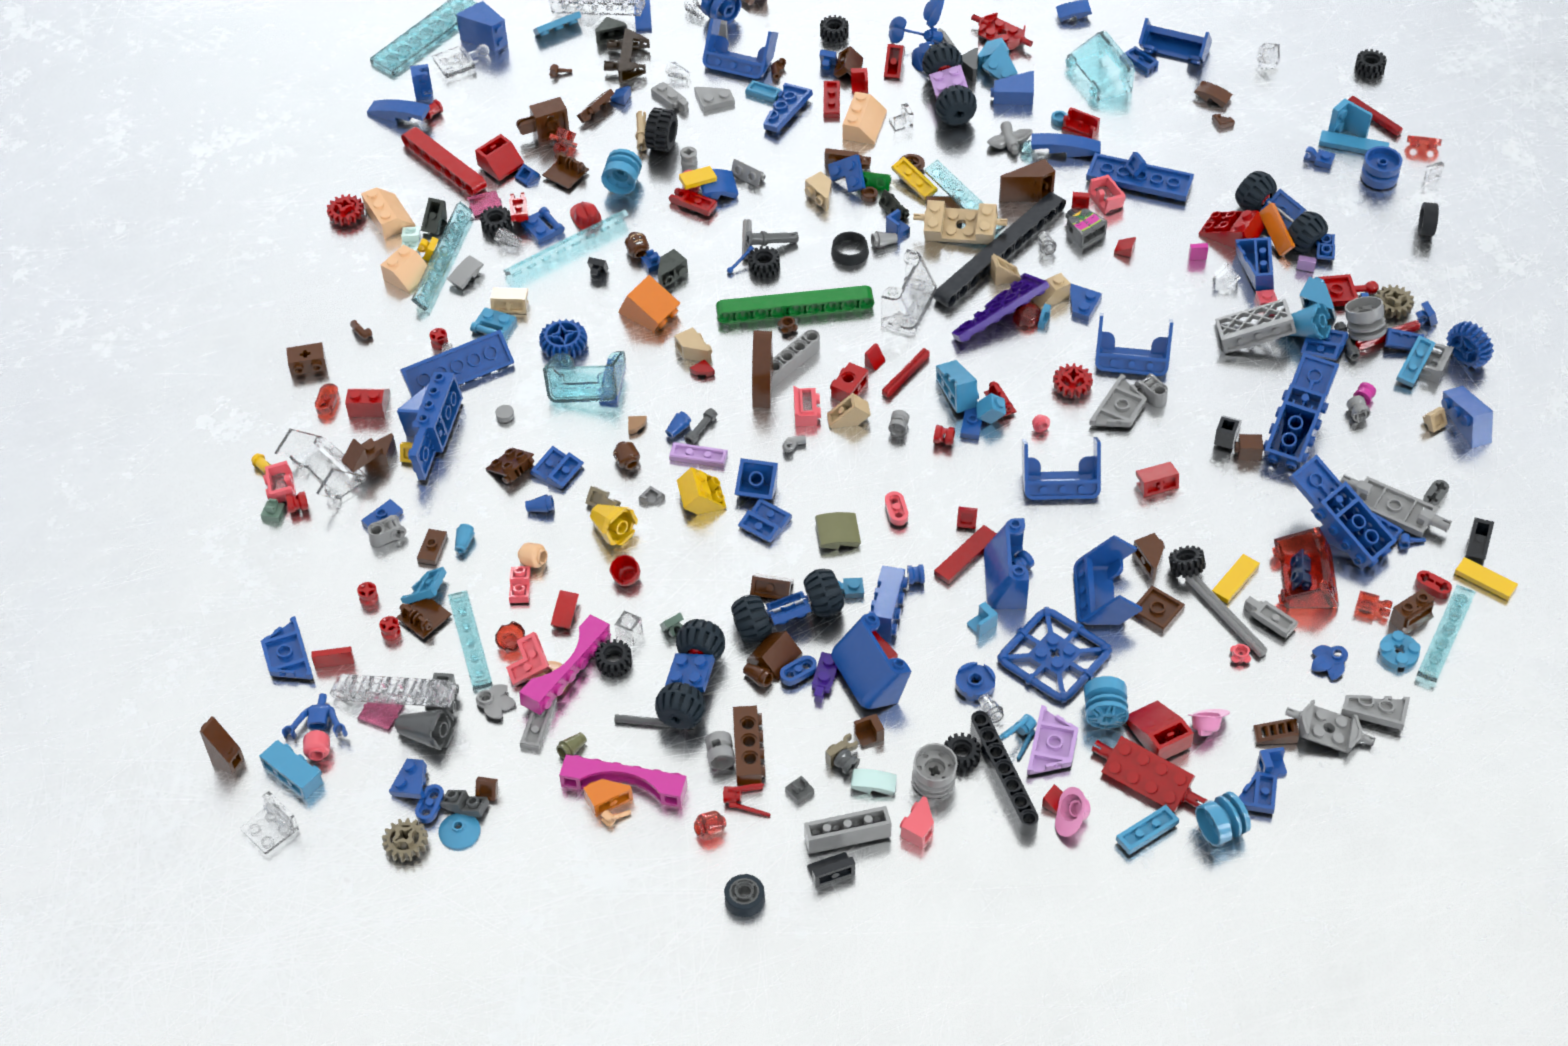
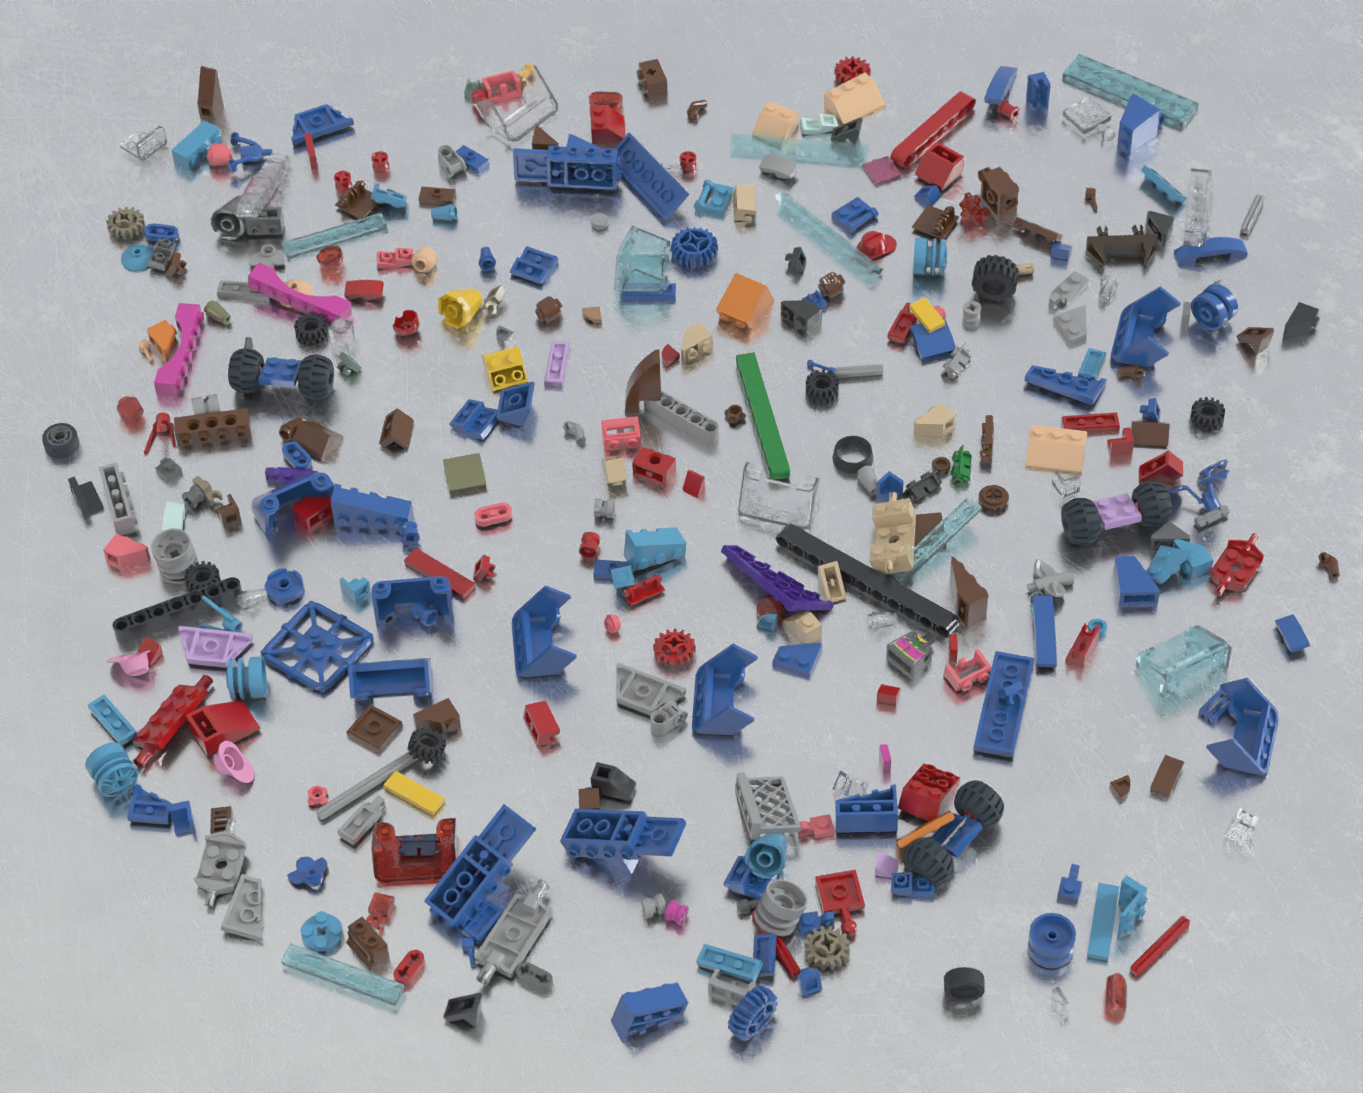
camera: 85 degrees right, 0 degrees up
reddish brown slope [341,438,383,473] -> none
blue wing [389,758,427,799] -> none
yellow tile [417,236,439,262] -> none
black tyre [480,205,512,237] -> none
reddish brown hinge [485,447,535,484] -> none
clear cone [494,227,522,248] -> none
coral plate [506,632,550,686] -> none
hinge [509,192,529,222] -> none
blue cone [665,411,691,438] -> none
dark grey bar [684,408,718,445] -> none
black plate [731,568,845,644] -> none
dark grey pin [745,231,799,247] -> none
blue plate [828,155,866,193] -> none
dark azure plate [838,578,864,599] -> none
red axle [882,348,930,398] -> none
yellow tile [891,157,938,201] -> none
dark azure slope [1299,277,1337,320] -> none
black tyre [1355,49,1387,78] -> none
tan tile [1422,407,1448,432] -> none
yellow tile [1454,557,1518,601] -> none

